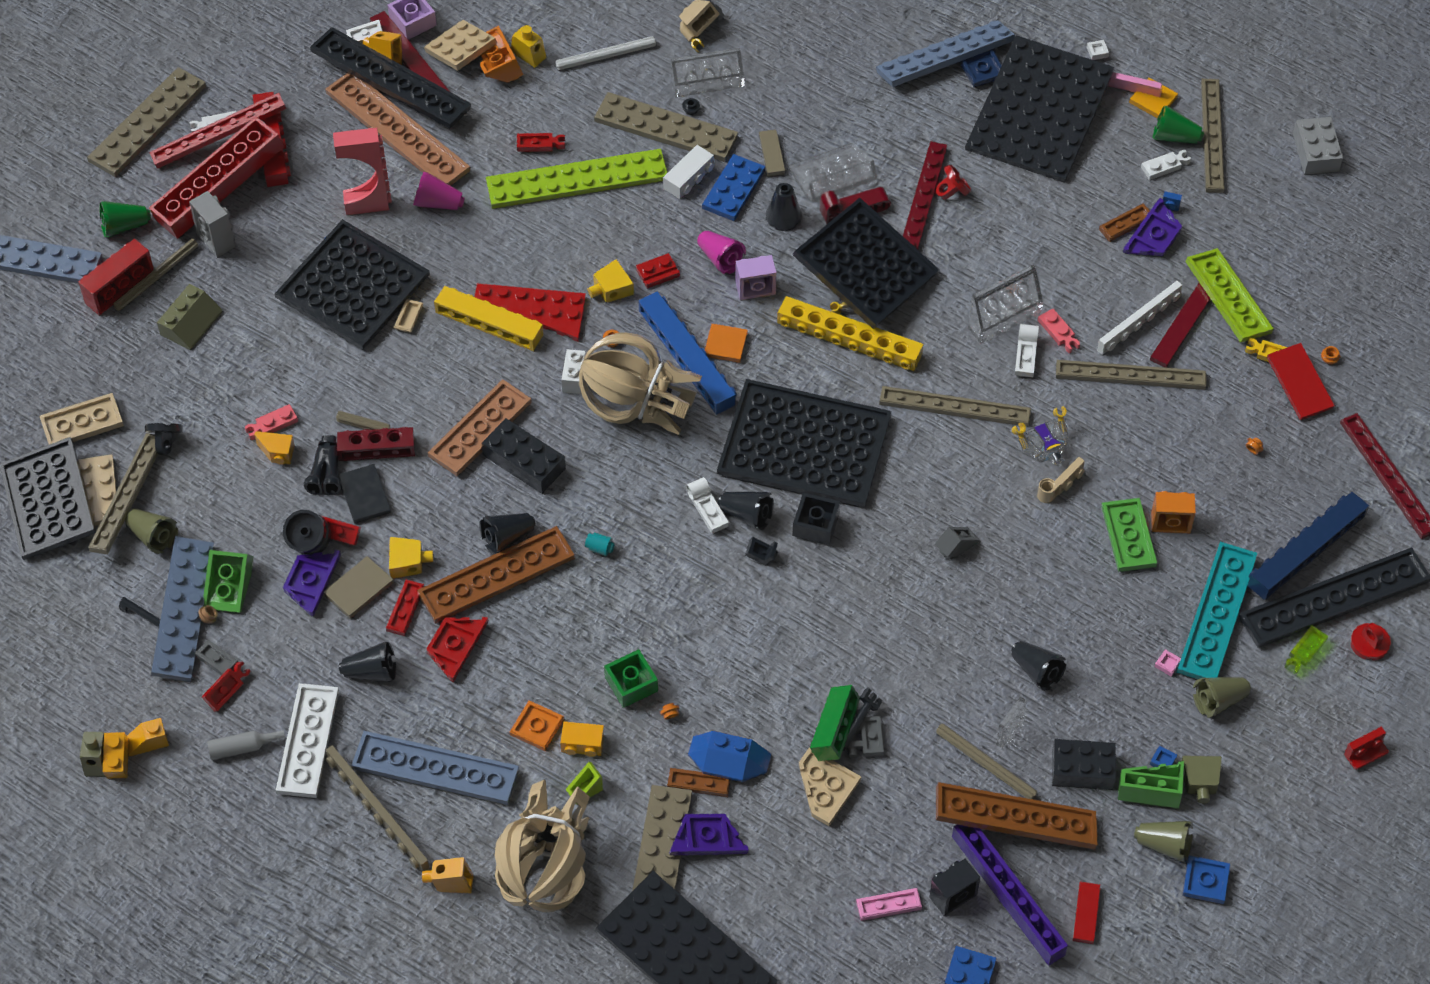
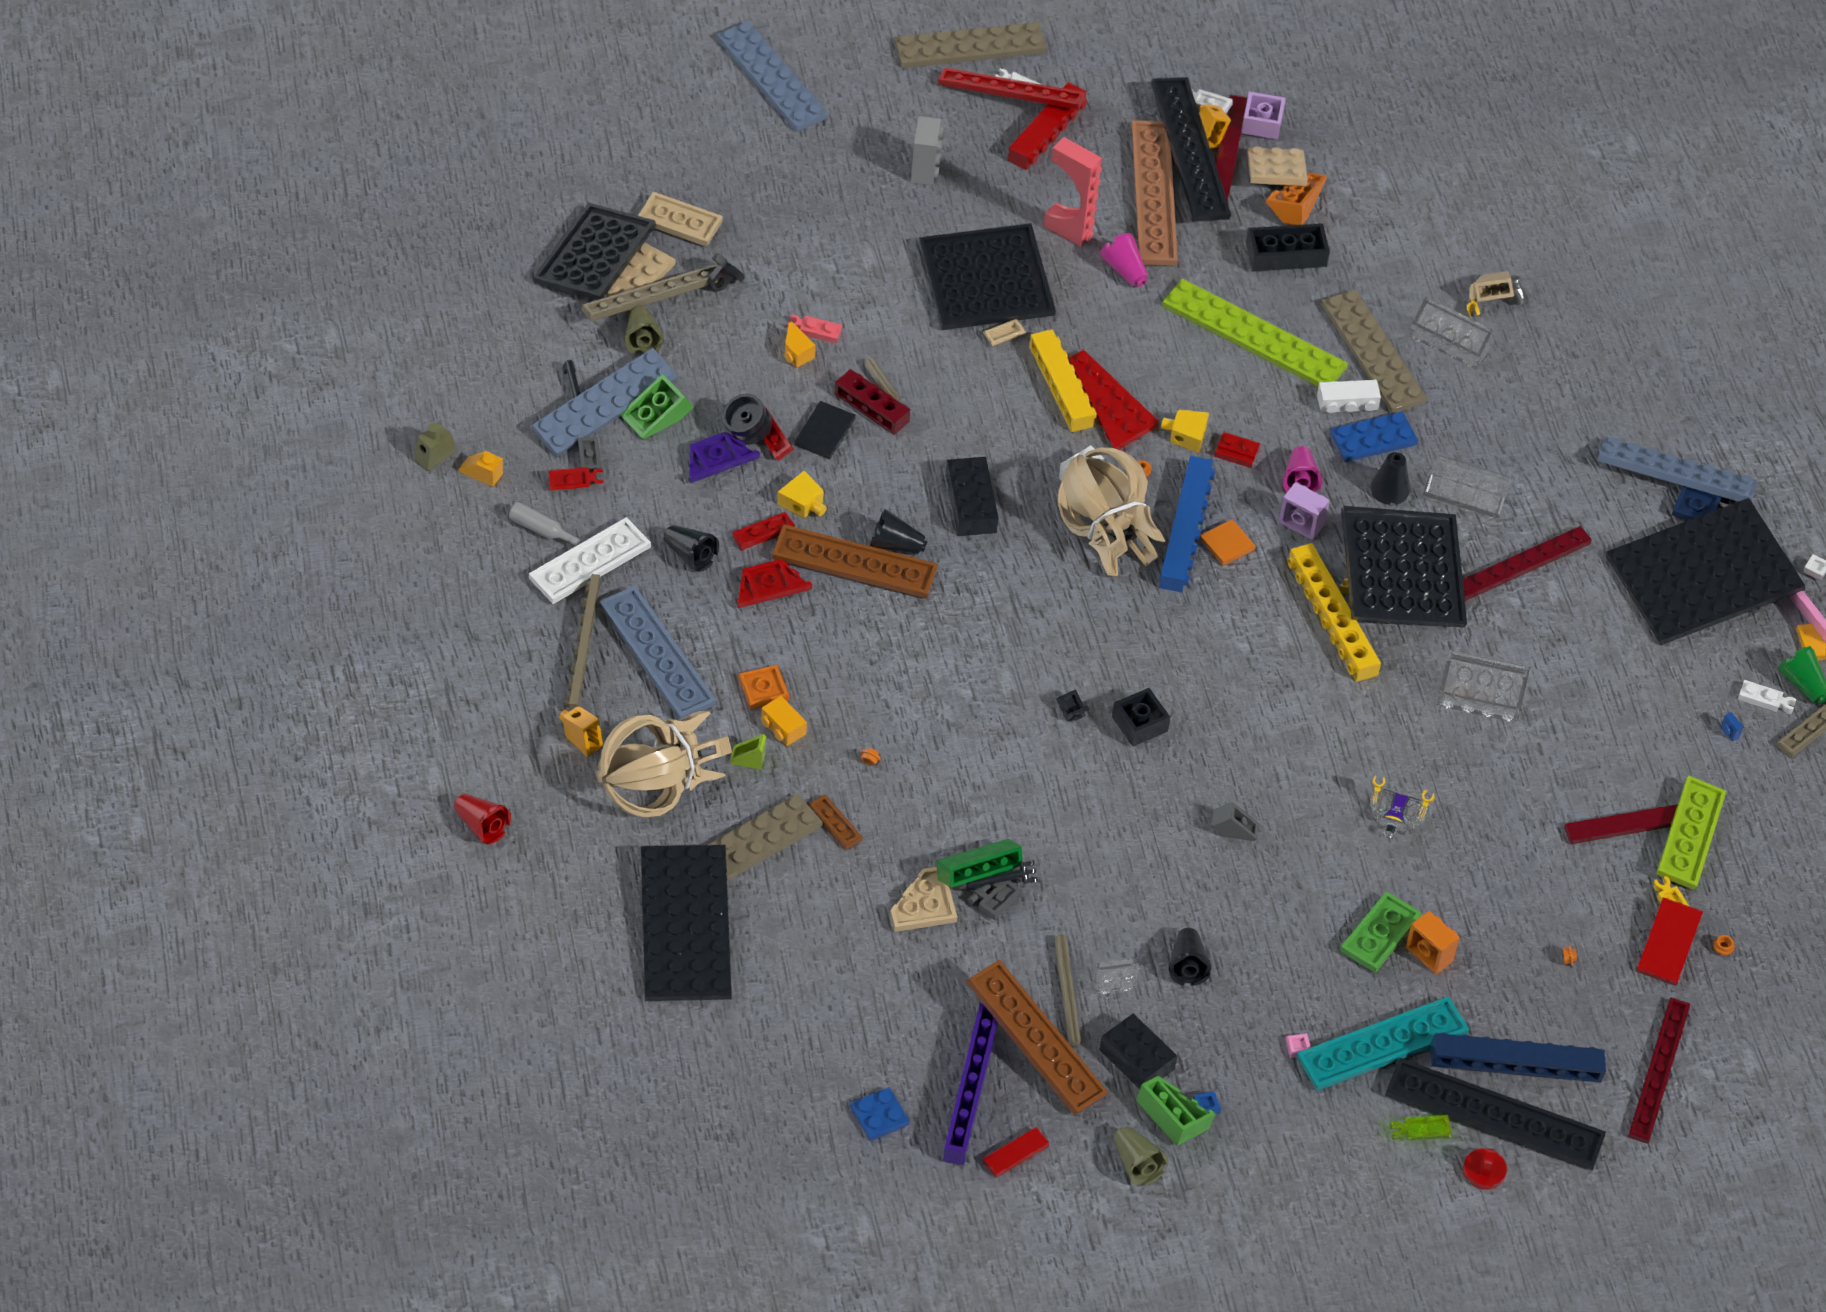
camera: 40 degrees right, 5 degrees down
red brick [78,238,154,315] -> none
green cone [99,201,151,237] -> none
light orange brick [103,732,129,779] -> none
dark tan axle [113,239,198,311] -> none
red brick [149,116,284,239] -> none
olive slope [157,284,223,350] -> none
medium nougat plate [198,605,218,624] -> none
black piece [304,435,341,495] -> none
dark tan tile [323,556,394,619] -> none
nougat plate [428,379,532,476] -> none
yellow torso [511,25,547,68] -> none
red plate [517,133,565,152] -> none
white axle [555,36,656,70] -> none
teal brick [585,532,615,556] -> none
green brick [604,649,658,708] -> none
dark purple wing [669,814,749,855] -> none
black plate [682,98,700,115] -> none
white plate [686,477,729,534] -> none
blue wedge [688,731,772,782] -> none
black plate [717,379,892,507] -> none
black cone [718,492,774,530] -> none
dark tan tile [759,130,785,177] -> none
dark red beam [820,187,891,224] -> none
bright pink tile [856,888,922,921] -> none
dark tan tile [879,386,1031,427] -> none
black brick [929,858,980,916] -> none
red tile [936,164,971,199] -> none
white plate [1015,324,1039,377] -> none
coral plate [1037,309,1080,353] -> none
tan plate [1037,457,1085,503] -> none
dark tan tile [1056,360,1206,390] -> none
white plate [1097,281,1182,355] -> none
dark orange tile [1099,203,1150,242] -> none
dark purple wing [1123,198,1182,256] -> none
olive torso [1181,756,1222,804] -> none
blue plate [1182,855,1230,904] -> none
olive cone [1193,677,1251,718] -> none
red bracket [1344,726,1389,770] -> none
none -> black brick [1246,223,1330,271]

